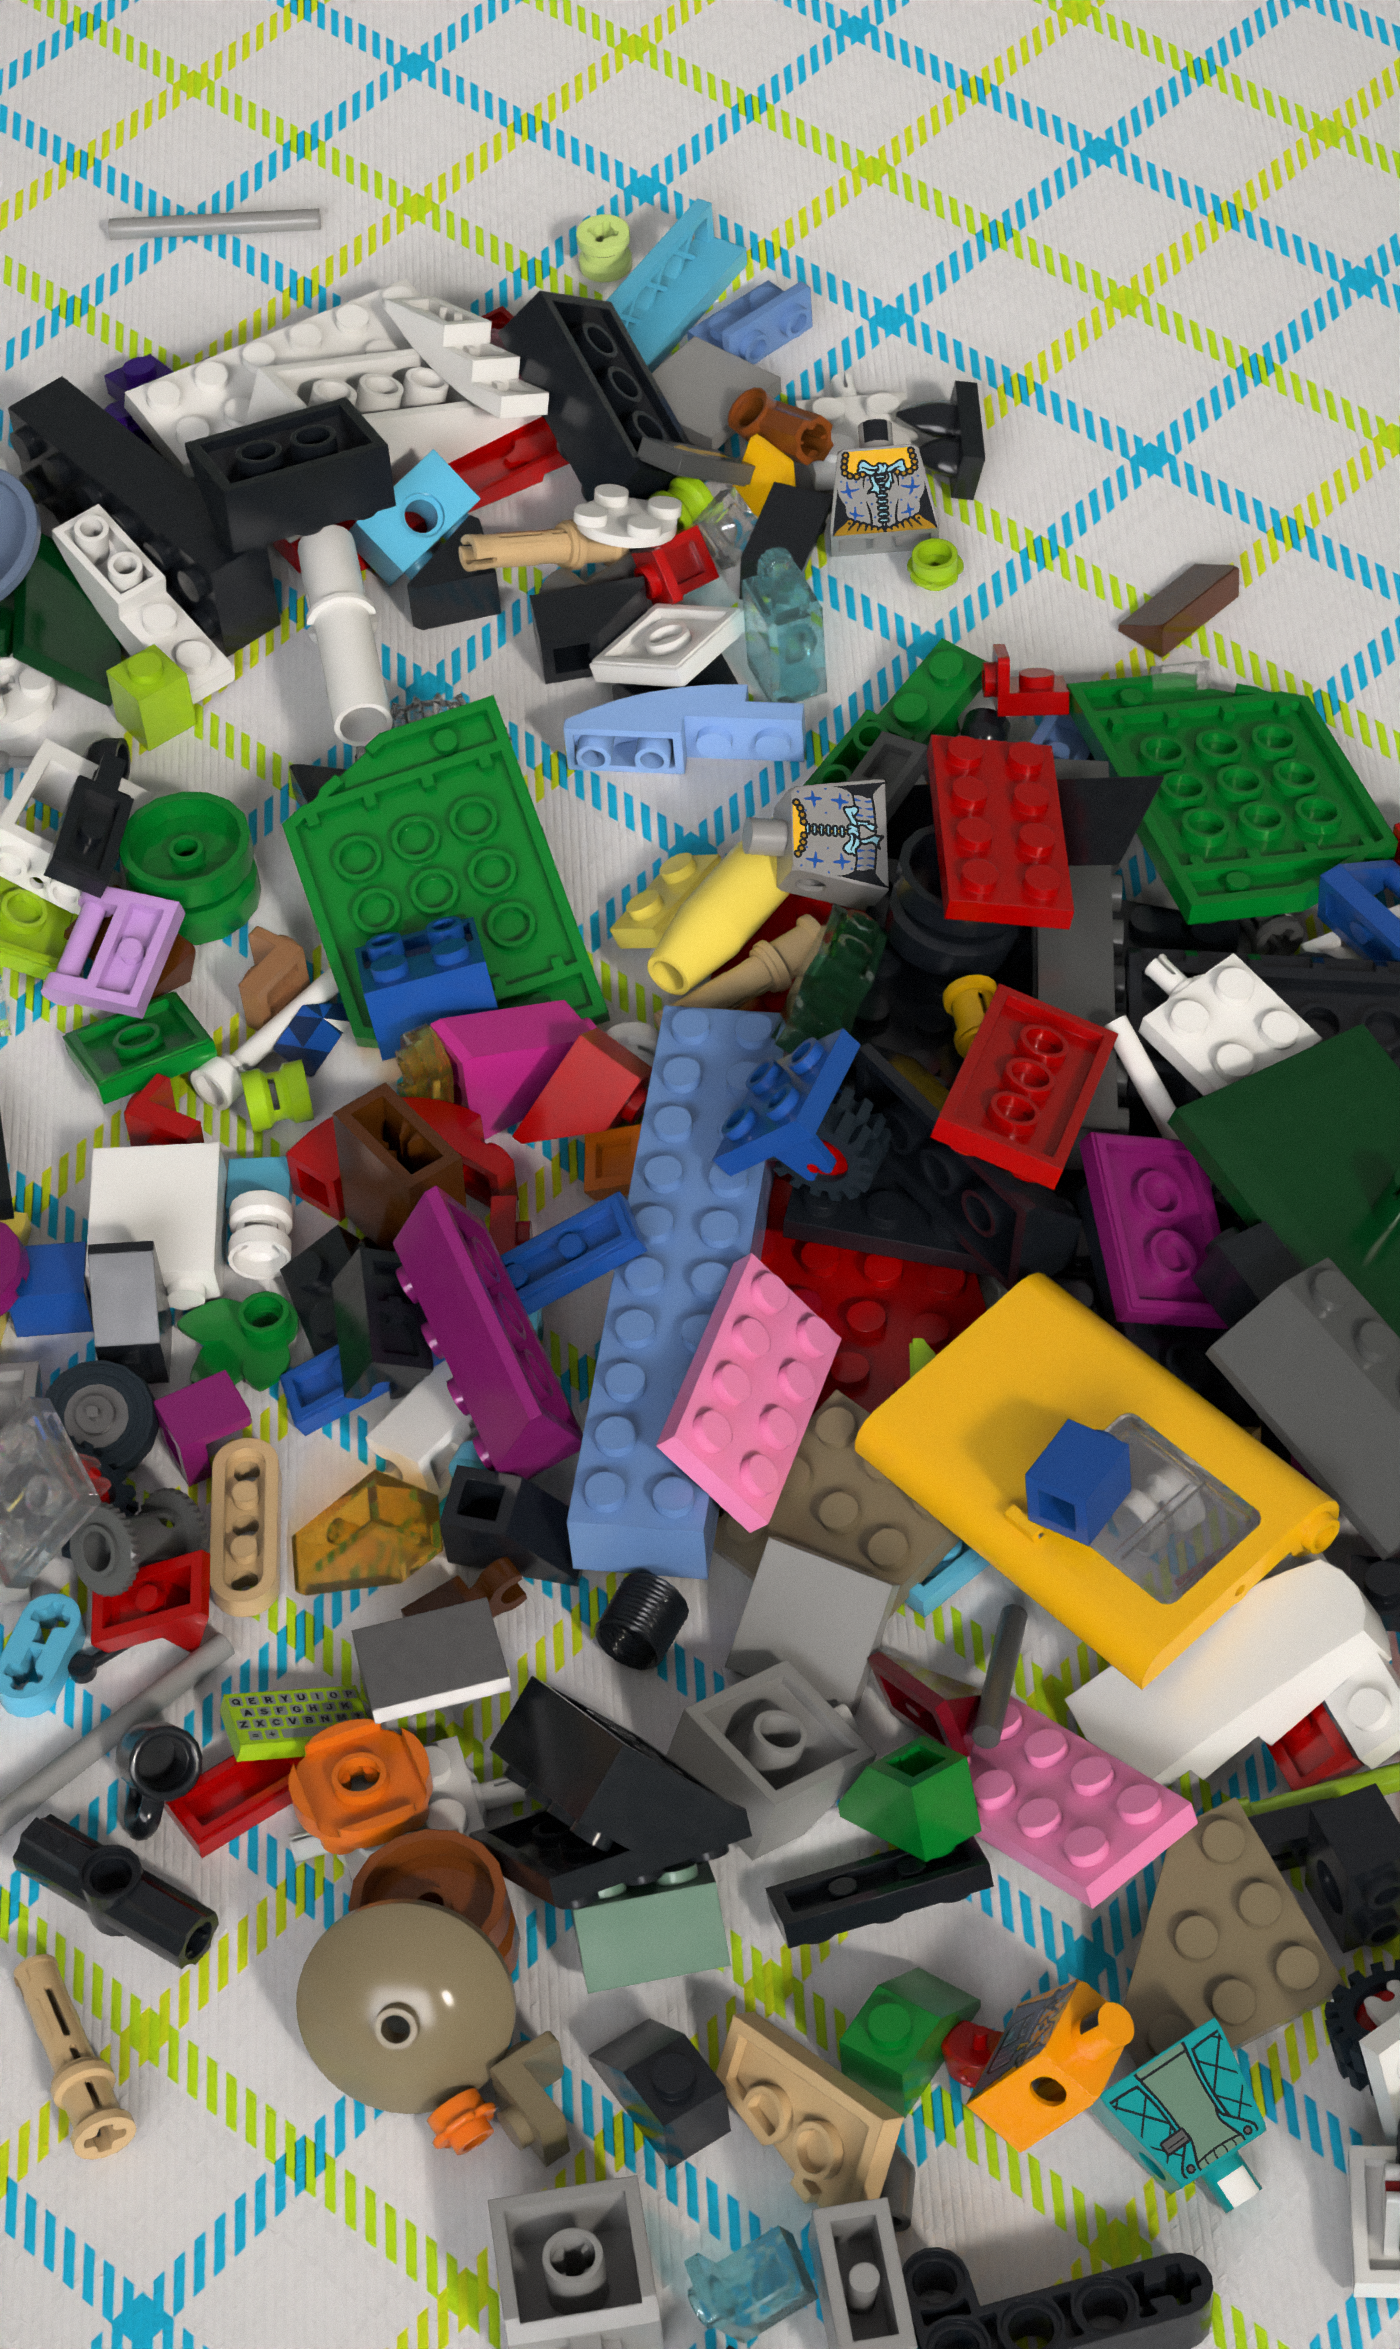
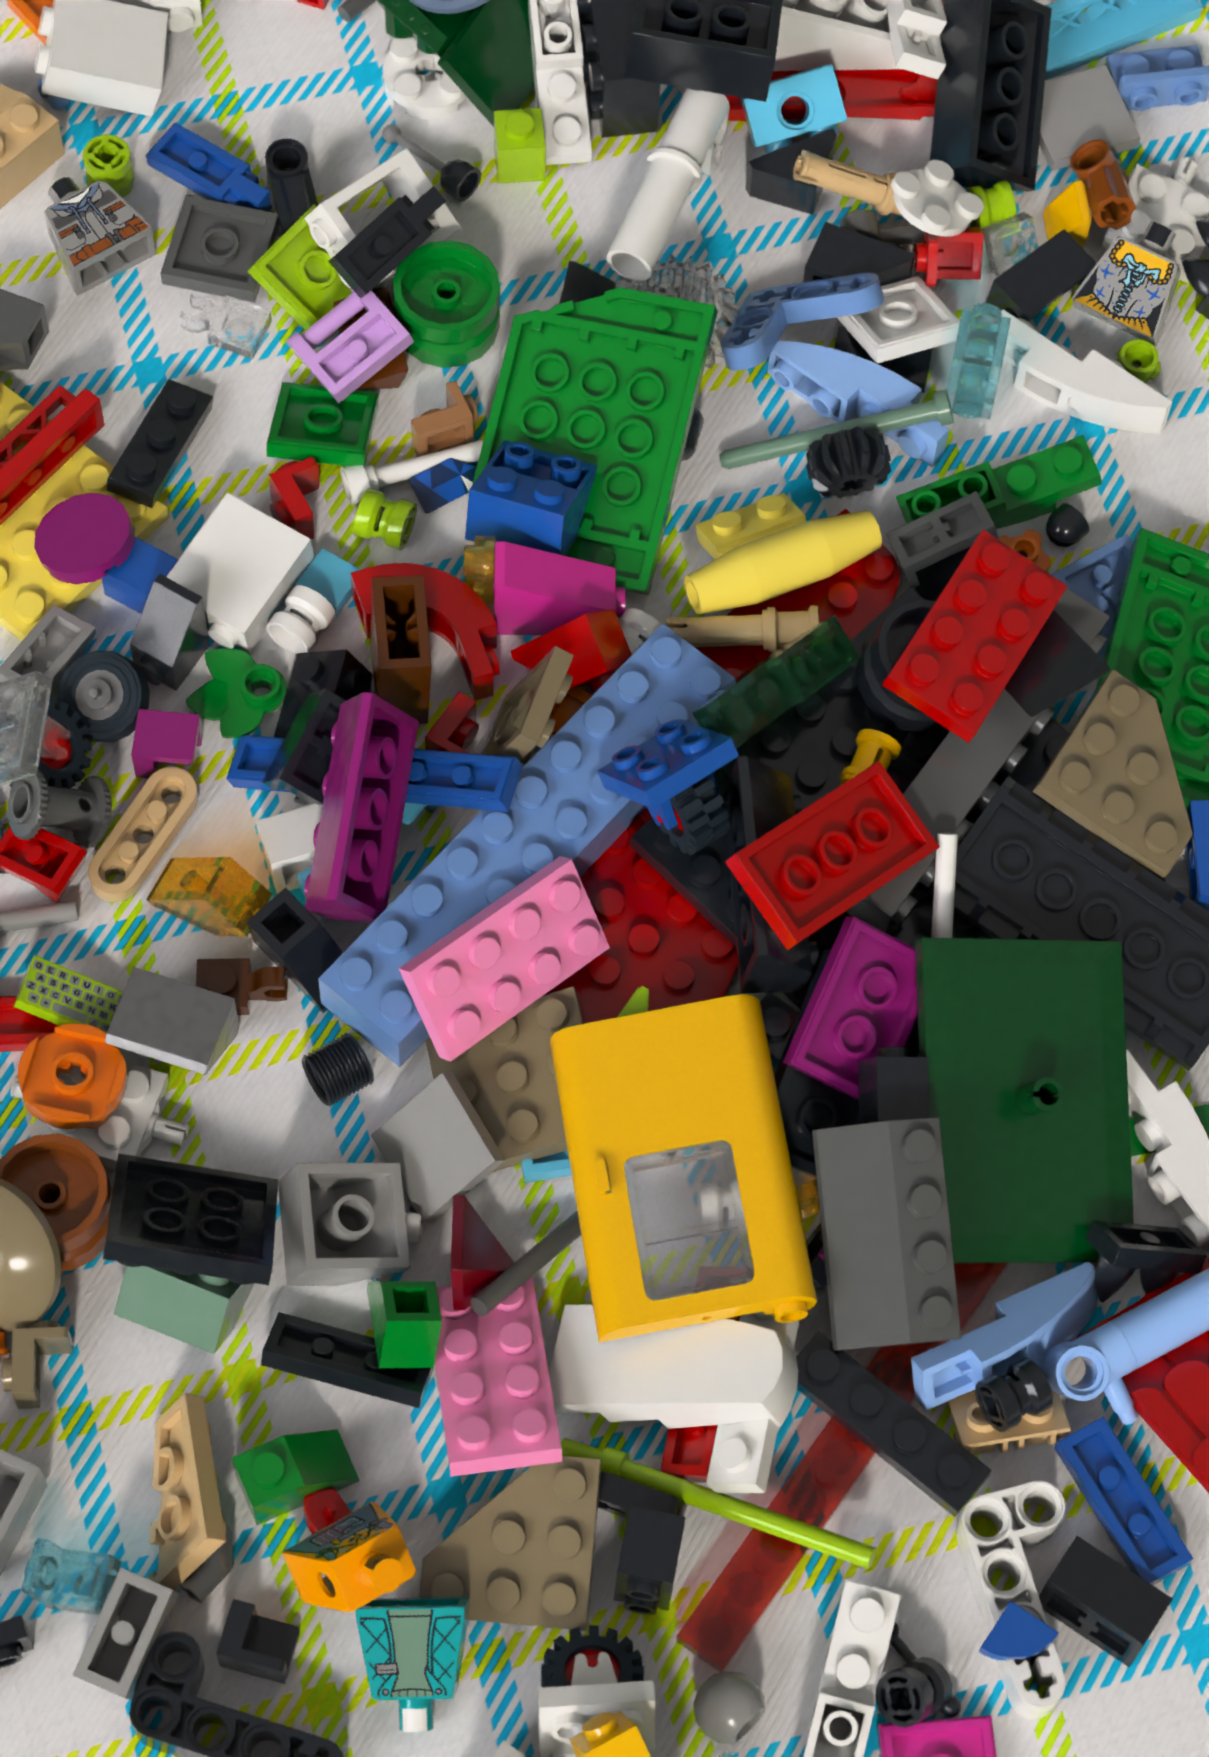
camera: 25 degrees right, 15 degrees up
black slope [489,1676,741,1854] -> none
black slope [588,2018,731,2170] -> none
dark grey tile [637,437,755,486] -> none
light grey torso [742,779,889,911] -> none
red bracket [982,644,1069,717] -> none
blue brick [1025,1419,1131,1546] -> none
white plate [1138,953,1323,1096] -> none
none -> black panel [216,1599,300,1684]
none -> dark tan plate [481,646,574,764]
none -> sand green bar [719,389,954,469]
none -> medium blue beam [720,273,884,371]
none -> black gear [806,426,891,498]
none -> white slope [986,309,1173,434]
none -> dark tan plate [1033,669,1193,880]

